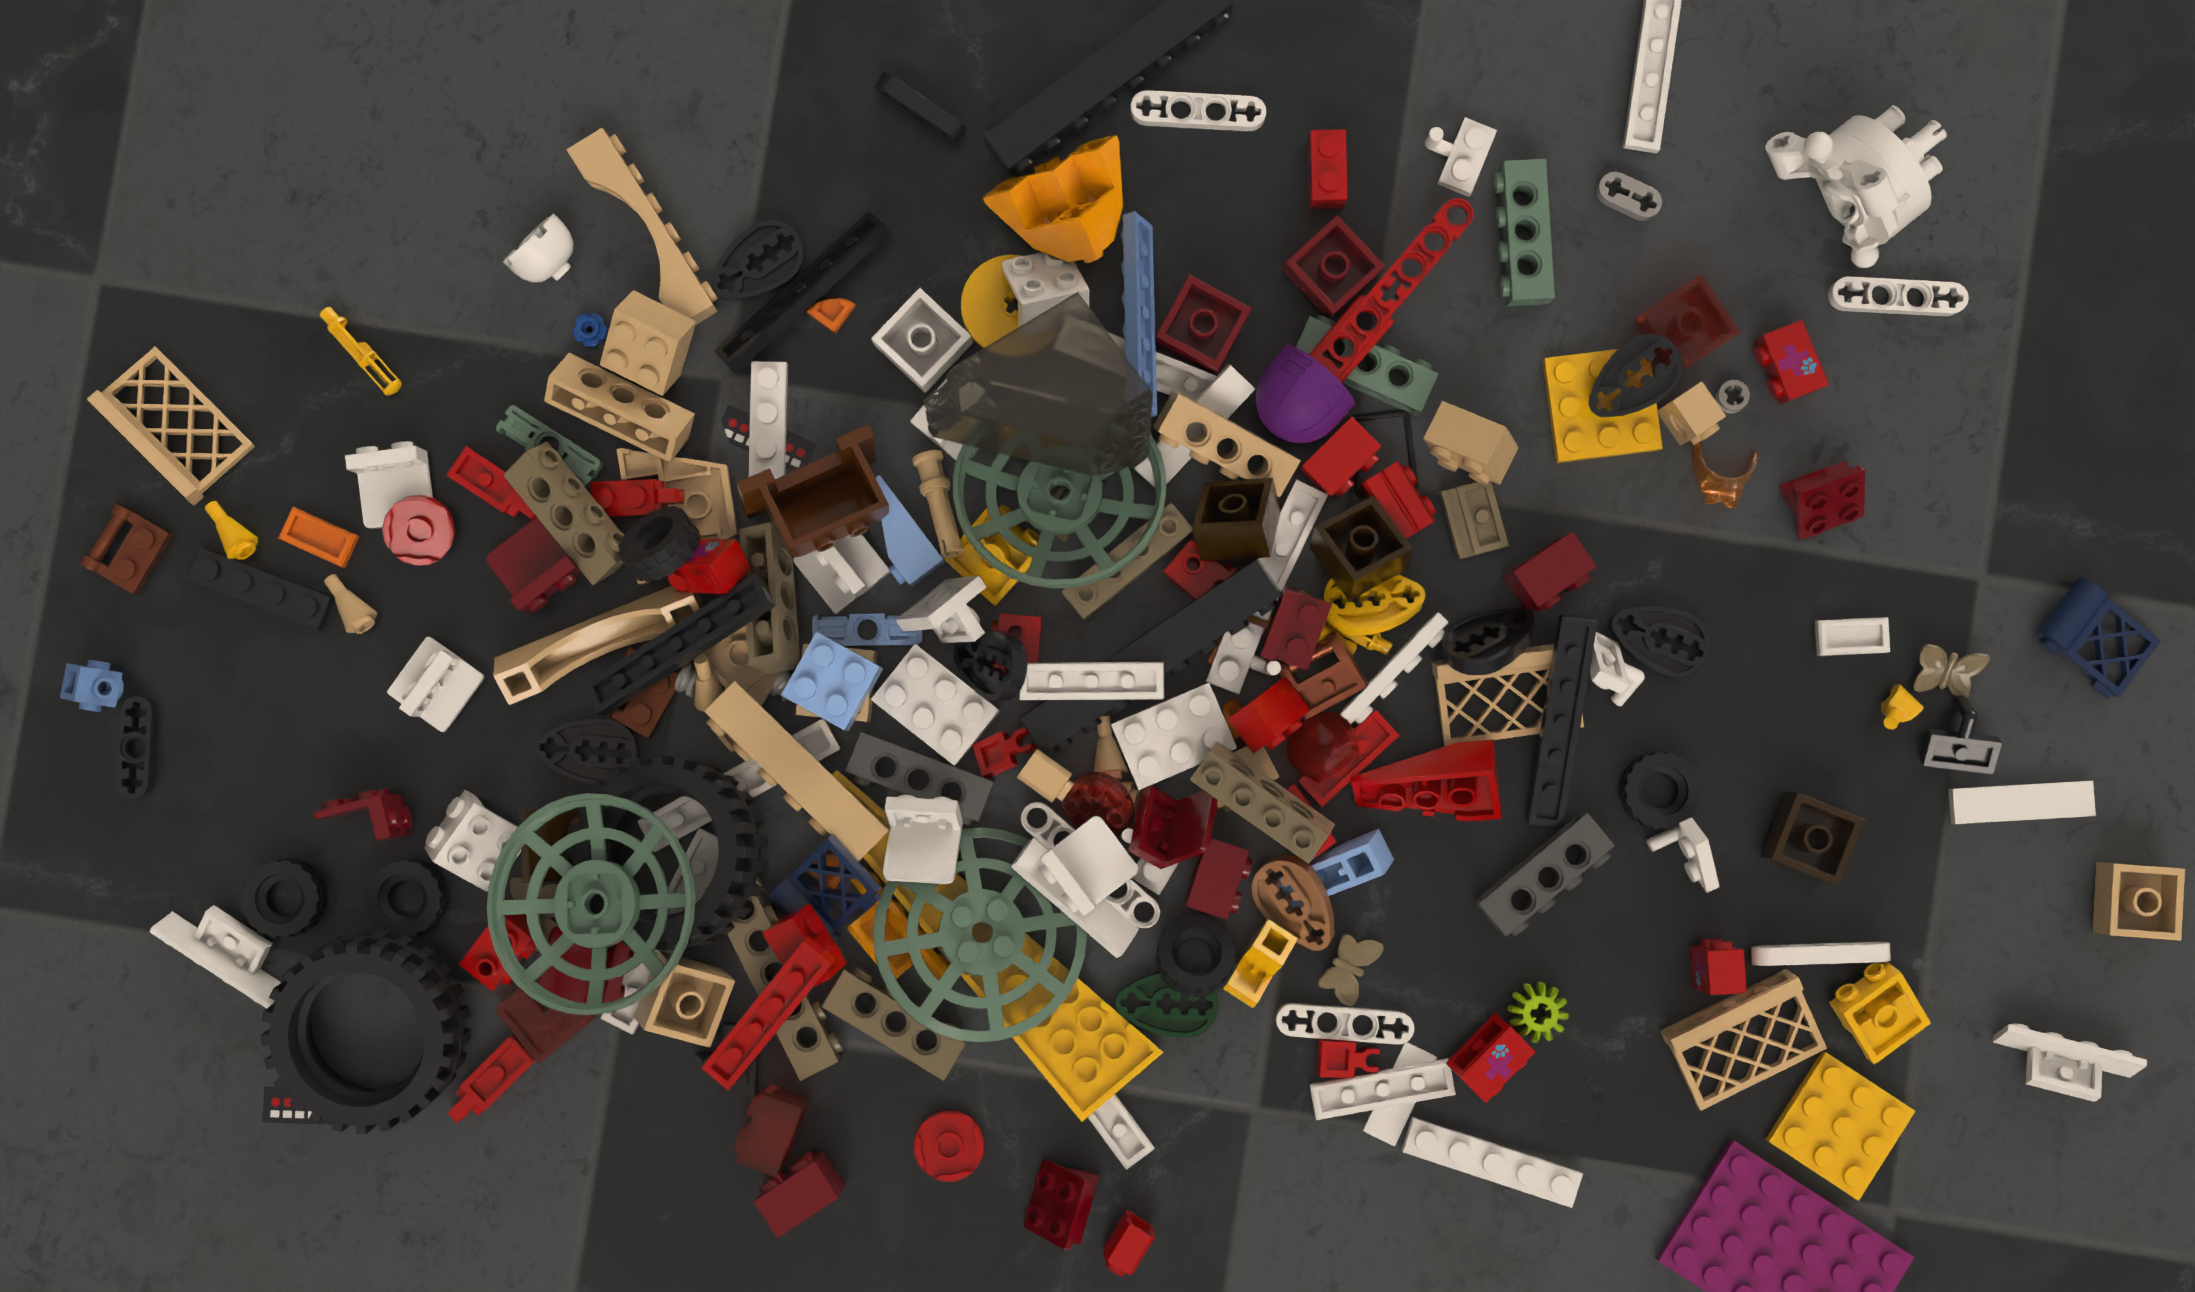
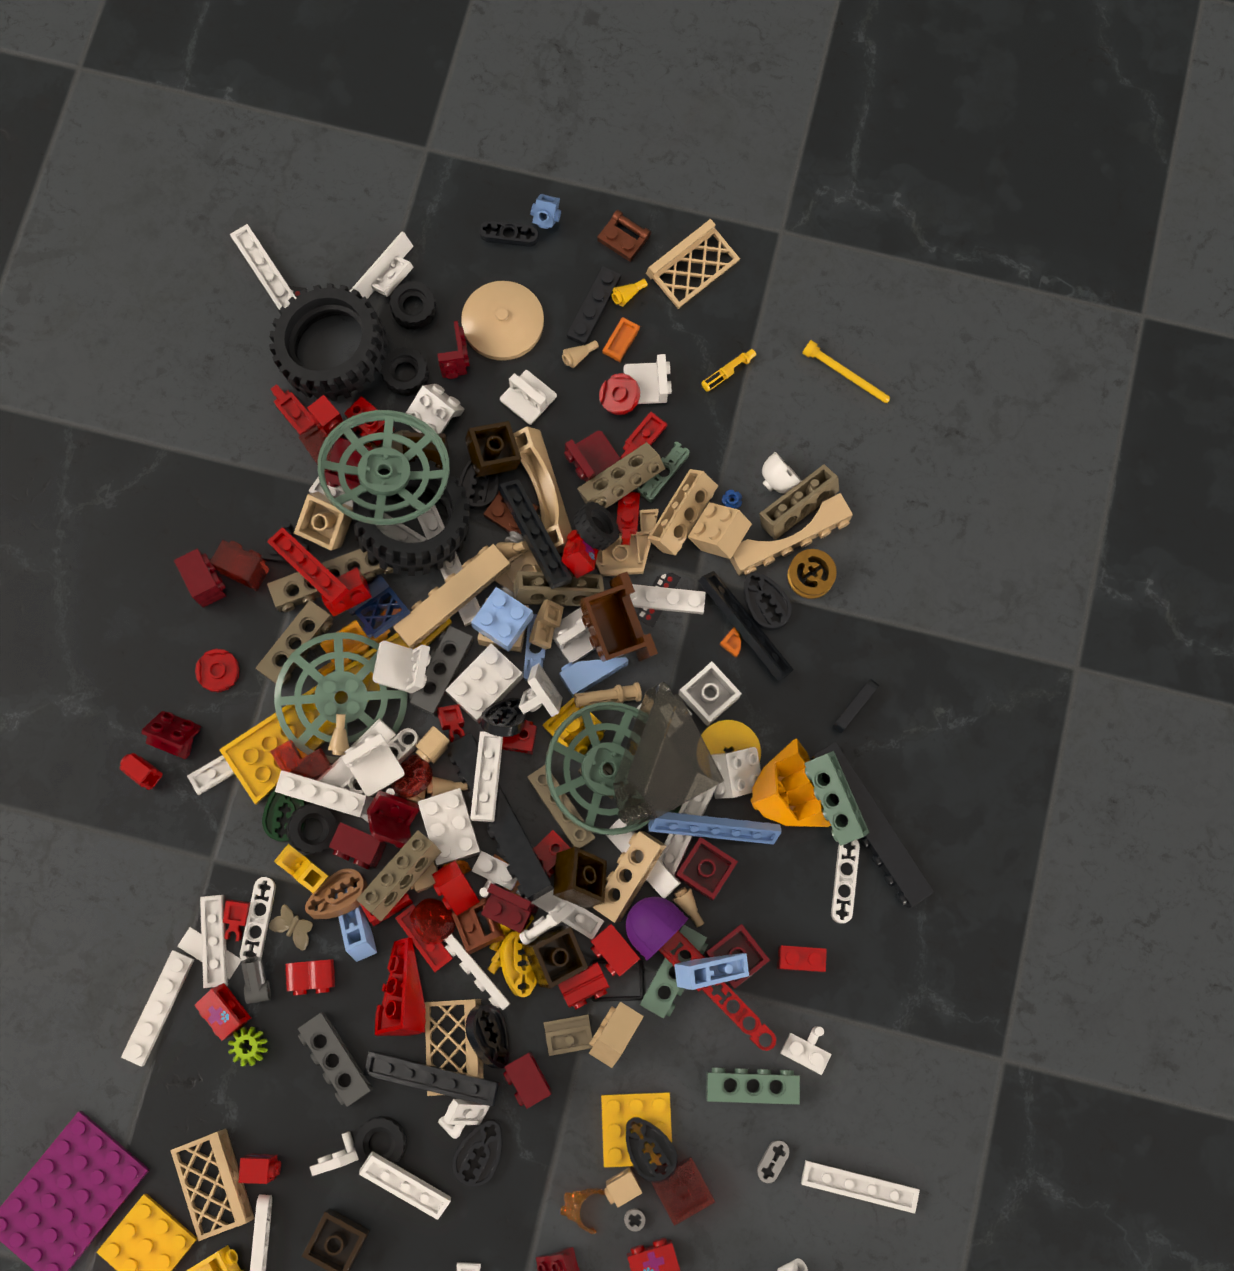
camera: 95 degrees right, 10 degrees down
none -> white plate [230,224,296,310]
none -> dark grey piece [241,956,271,1004]
none -> clear red plate [270,739,332,779]
none -> white plate [275,770,368,817]
none -> red brick [285,959,335,995]
none -> red brick [307,395,343,437]
none -> tan cone [328,714,350,755]
none -> white plate [359,1151,451,1220]
none -> tan dish [461,281,544,360]
none -> dark brown brick [465,421,521,477]
none -> white plate [519,903,574,945]
none -> tan slope [529,599,564,650]
none -> tan cone [672,887,704,928]
none -> light blue slope [674,953,749,990]
none -> dark tan brick [759,464,839,540]
none -> pearl gold wheel [787,549,837,599]
none -> yellow piece [802,340,890,403]
none -> sand green brick [804,751,869,846]

